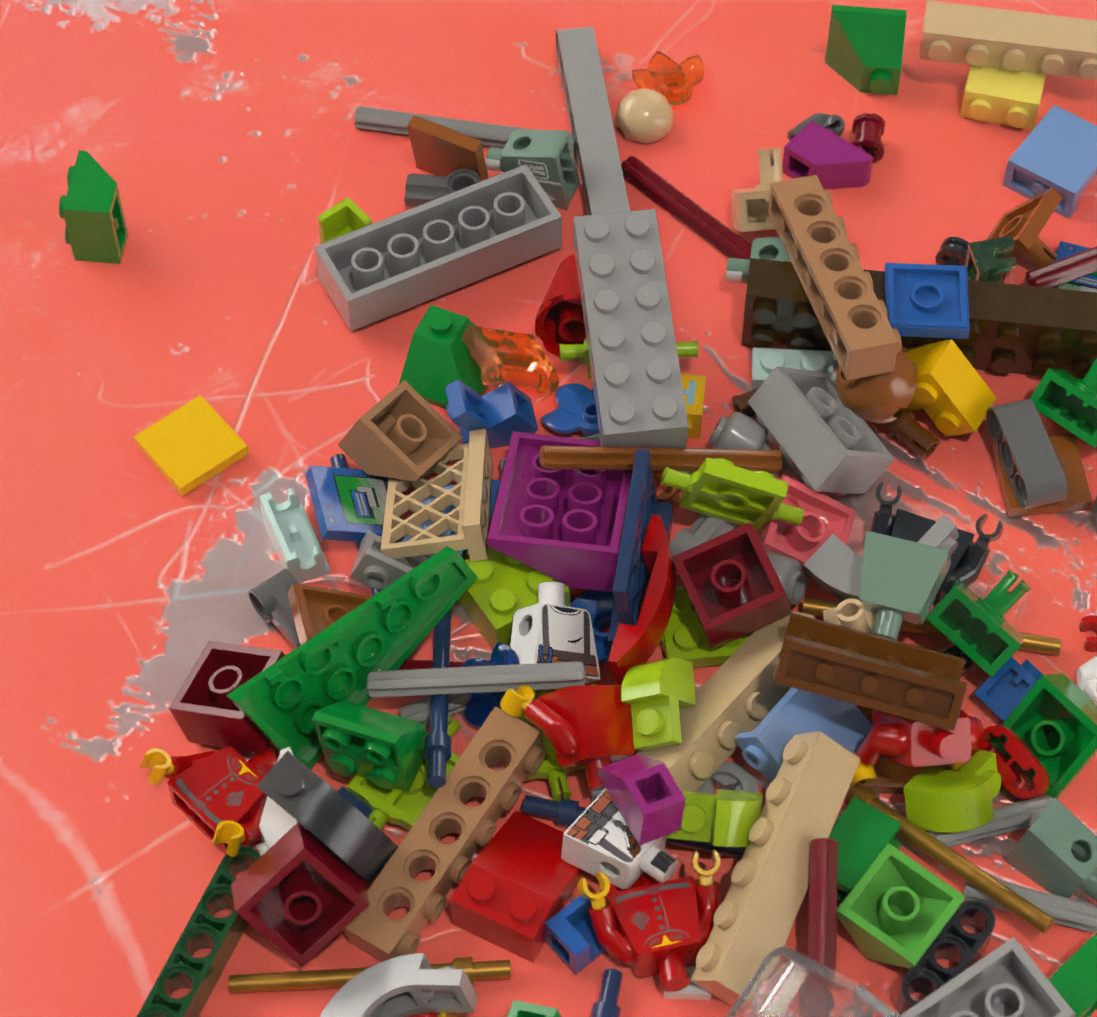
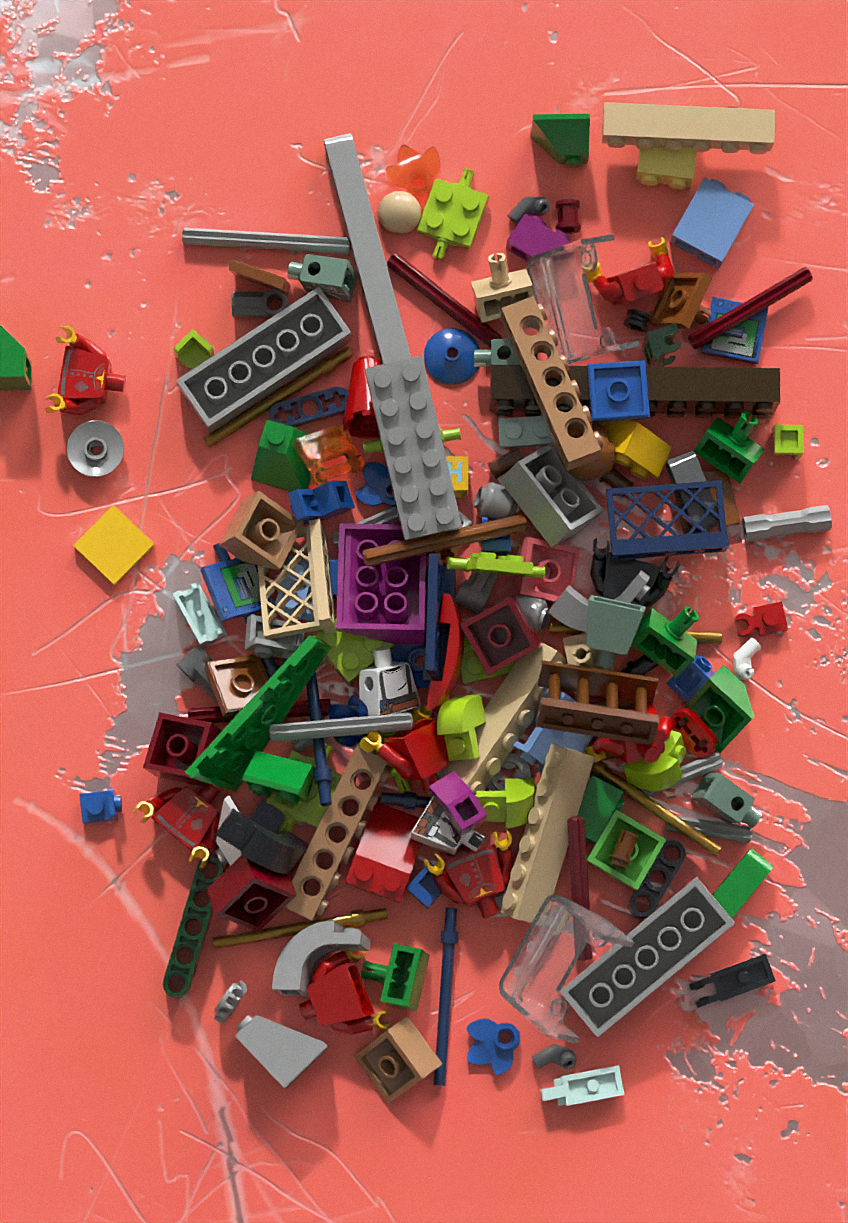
camera: 10 degrees left, 25 degrees up
none -> red torso [45,325,126,416]
none -> light grey dish [67,420,124,477]
none -> blue bracket [79,788,122,824]
none -> pearl gold bar [204,347,354,448]
none -> dark blue beam [269,387,348,427]
none -> lime plate [417,168,489,261]
none -> blue dish [424,328,480,384]
none -> clear windscreen [526,235,640,365]
none -> red torso [584,237,674,305]
none -> dark blue fence [606,480,729,561]
none -> reddish brown pin [609,830,639,869]

